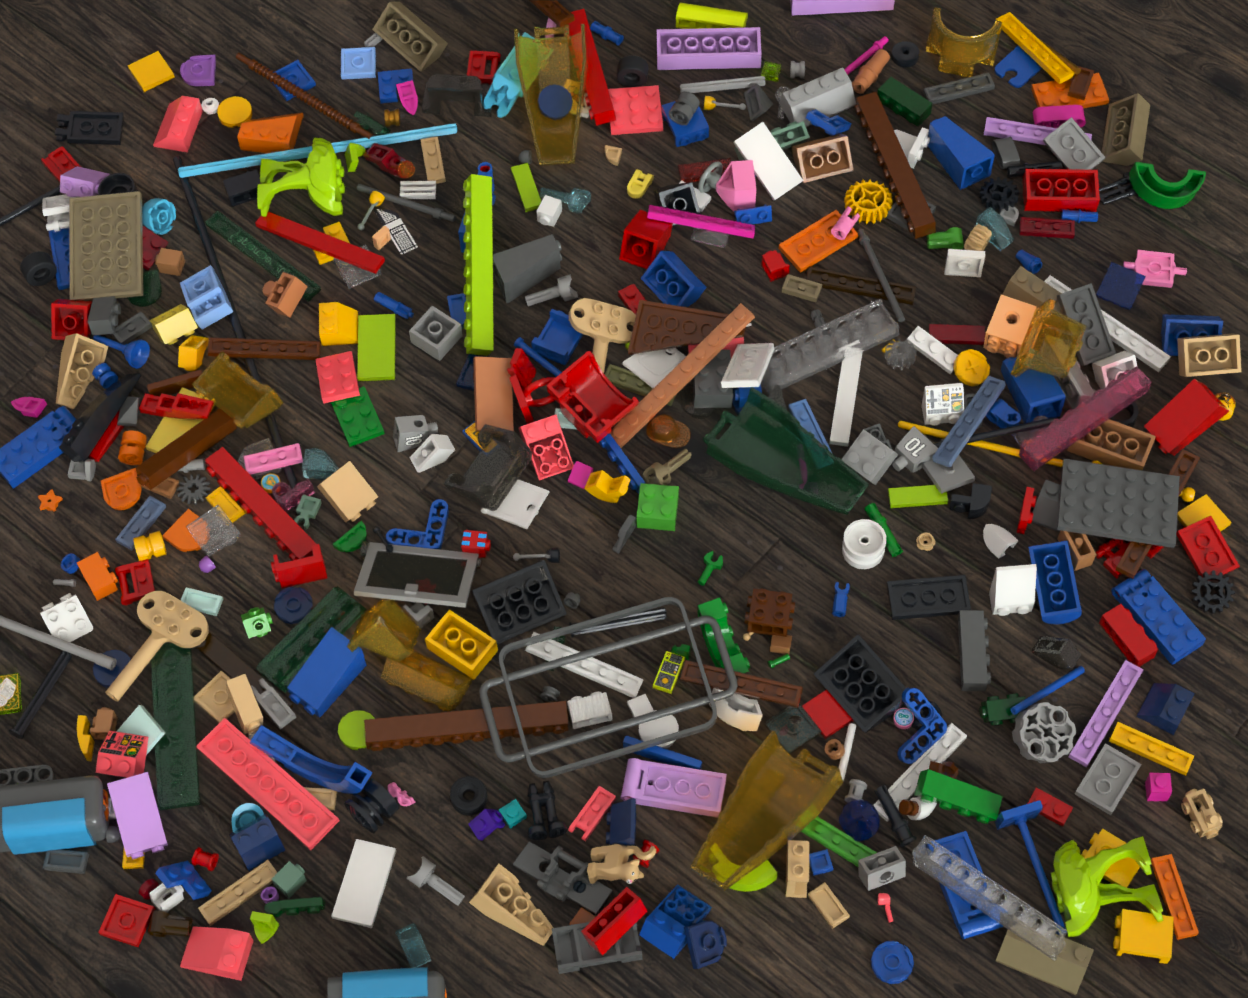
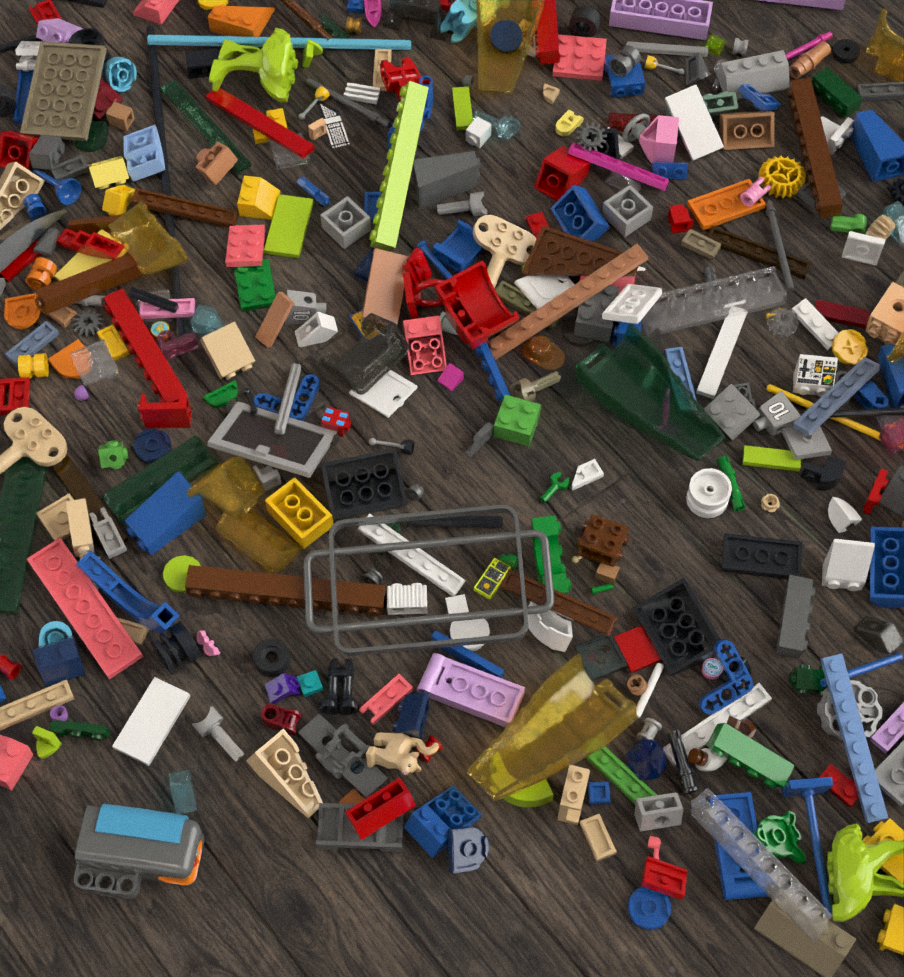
camera: 10 degrees right, 0 degrees up
light aqua tile [181,587,223,616] -> none
sand green brick [272,861,307,898] -> none
sand green plate [294,494,322,530] -> none
dark red plate [363,143,415,179] -> none
yellow brick [584,470,631,503] -> none
blue bar [832,582,850,617] -> none
none -> black axle [128,287,179,313]
none -> nougat tile [255,292,295,348]
none -> dark red piece [261,704,302,735]
none -> light grey axle [274,363,301,435]
none -> red piece [380,57,421,102]
none -> white tile [571,459,604,491]
none -> dark grey gear [576,122,607,152]
none -> light grey brick [602,185,653,237]
none -> red plate [641,856,688,900]
none -> green tile [753,811,806,864]
none -> medium blue plate [820,654,888,823]

